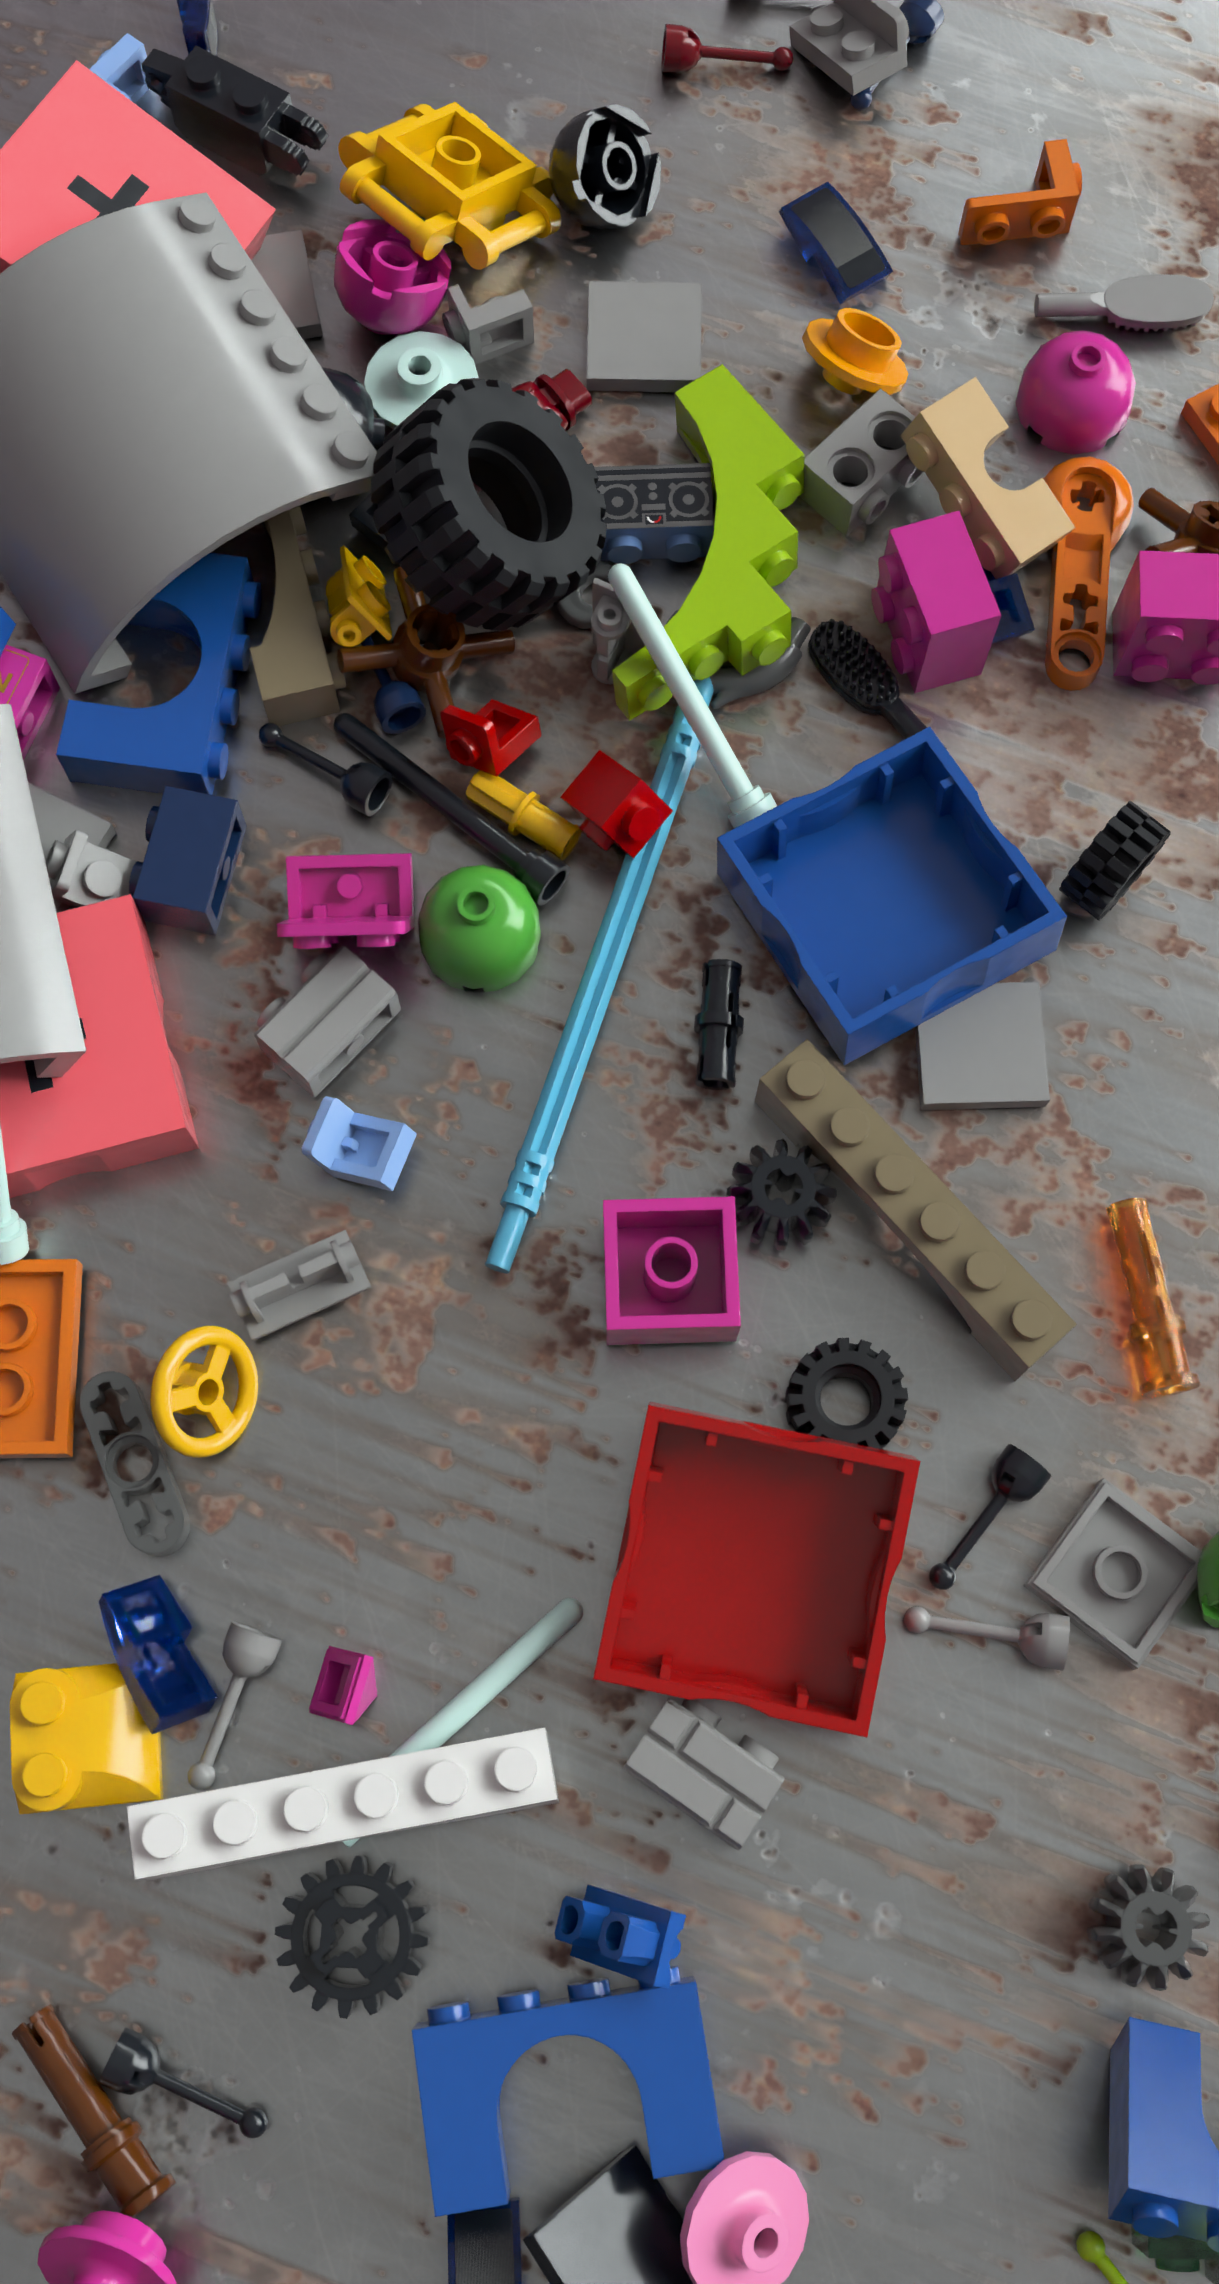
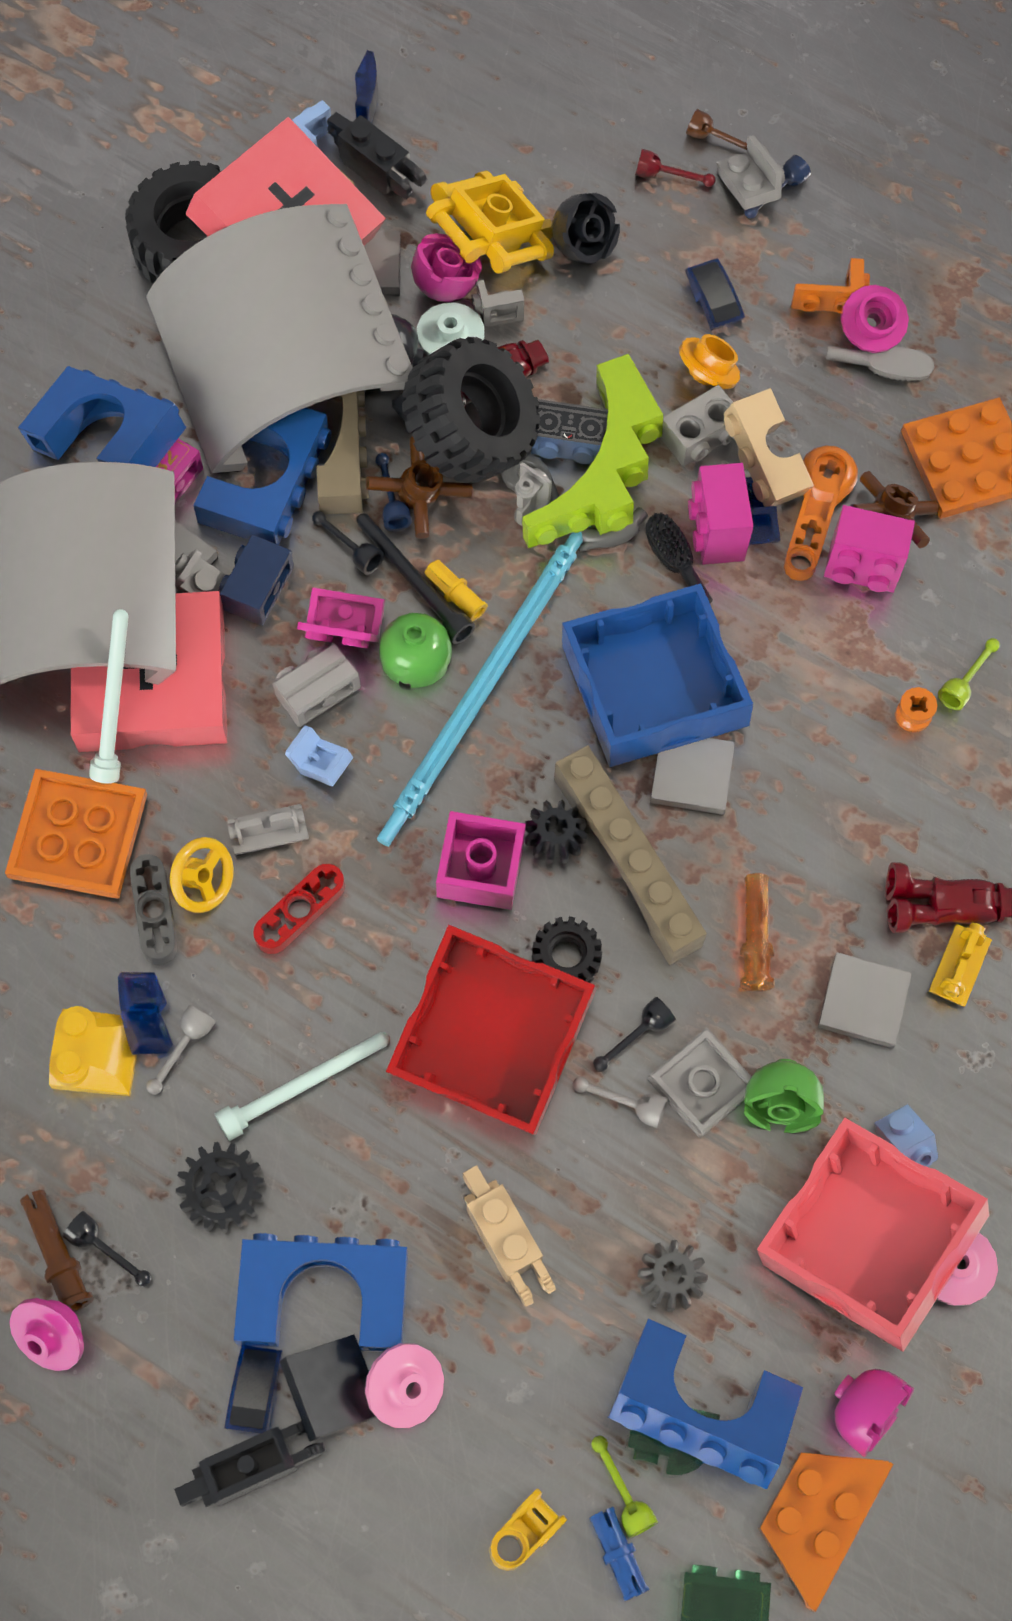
camera: 10 degrees right, 5 degrees down
white arch [127,1728,559,1881] -> none
dark pink slope [309,1646,377,1725] -> none
yellow hinge [325,545,392,647] -> none
red bracket [440,699,542,777] -> none
blue hips [554,1885,686,1989] -> none
red brick [560,750,673,859] -> none
light grey tile [587,281,702,392] -> none
light aqua piece [608,563,777,829] -> none
light grey brick [622,1697,785,1851] -> none
black pin [694,959,744,1090] -> none
dark pink cylinder [1015,330,1136,454] -> none
black tyre [1059,801,1171,920] -> none
none -> red beam [253,864,345,954]
none -> tan hinge [462,1165,556,1307]
none -> dark pink piece [841,285,909,353]

